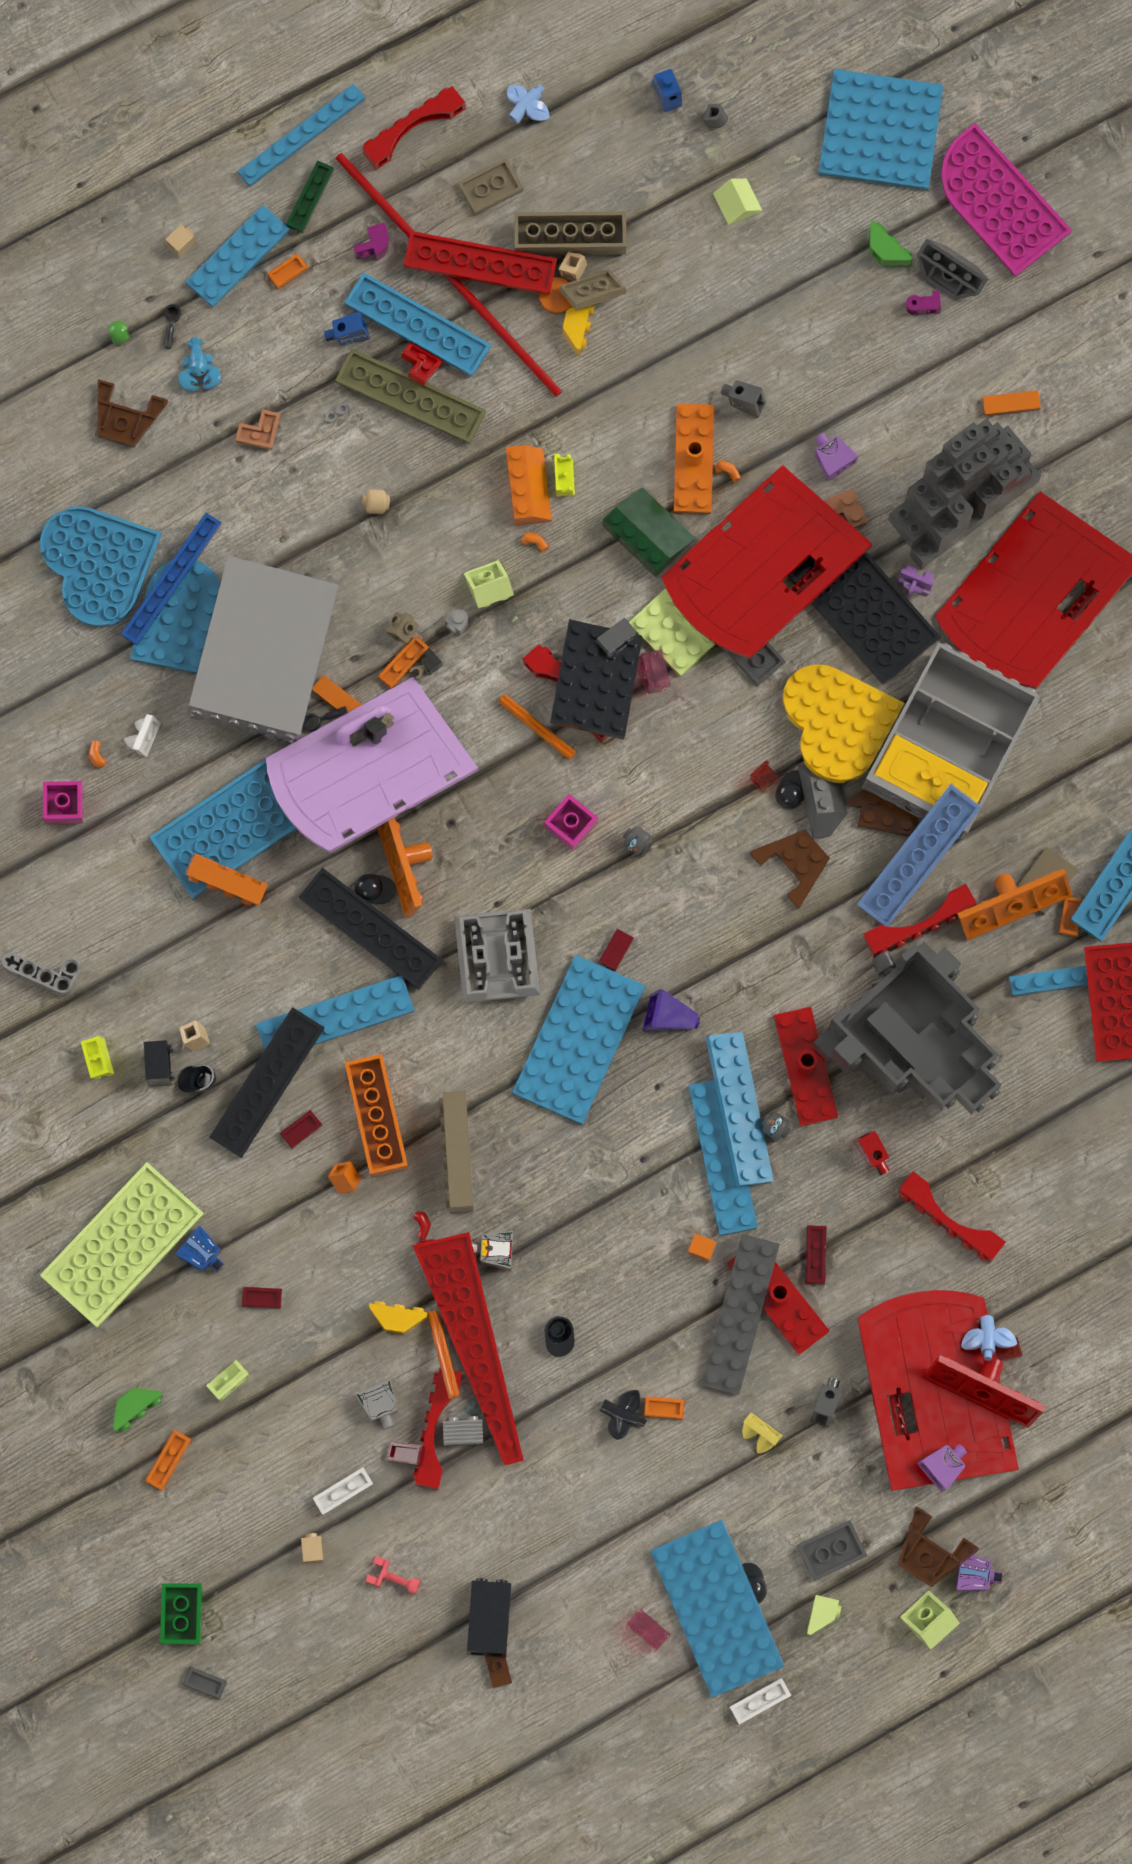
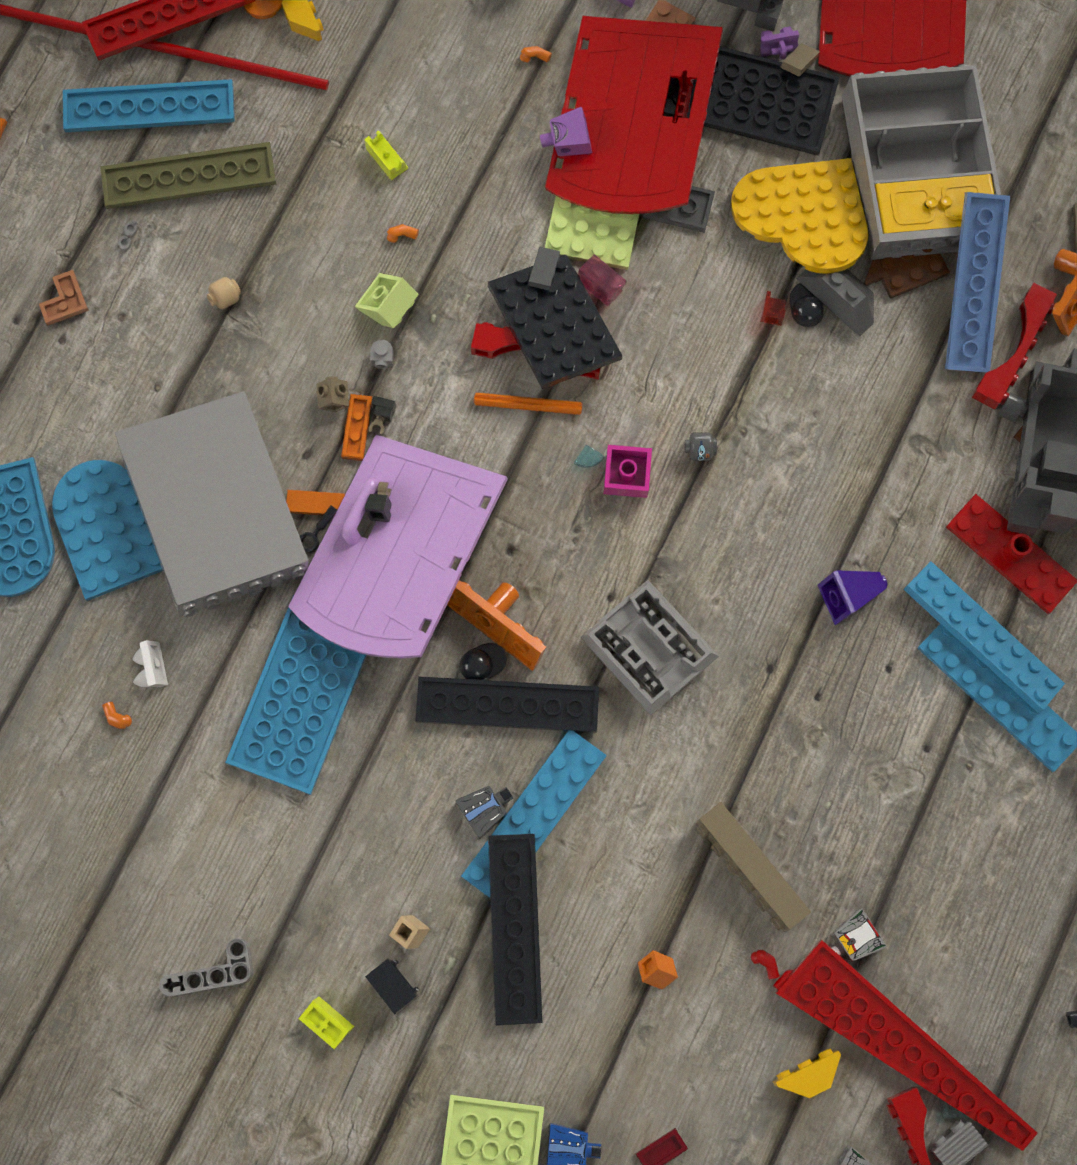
camera: 35 degrees left, 0 degrees up
dark pink brick [43,781,83,824] -> none
blue plate [121,512,222,646] -> none
black cap [178,1064,216,1093] -> none
orange wedge [185,853,268,907] -> none
dark red tile [280,1110,323,1149] -> none
blue torso [324,312,370,346] -> none
orange brick [344,1054,408,1178] -> none
magenta brick [353,222,389,261] -> none
red plate [401,342,443,386] -> none
orange axle [428,1310,459,1399] -> none
orange slope [506,445,552,525] -> none
dark azure plate [512,955,645,1125] -> none
black cap [544,1316,575,1357] -> none
dark red tile [599,929,634,972] -> none
dark green slope [603,487,696,577] -> none
orange plate [674,403,714,514] -> none
orange panel [687,1233,716,1262] -> none
reddish brown wing [750,830,830,909] -> none
dark grey head [761,1112,791,1141] -> none
none -> dark grey torso [455,786,513,839]
none -> medium lavender torso [540,107,592,156]
none -> clear light blue tile [574,445,605,468]
none -> dark tan tile [781,43,820,76]

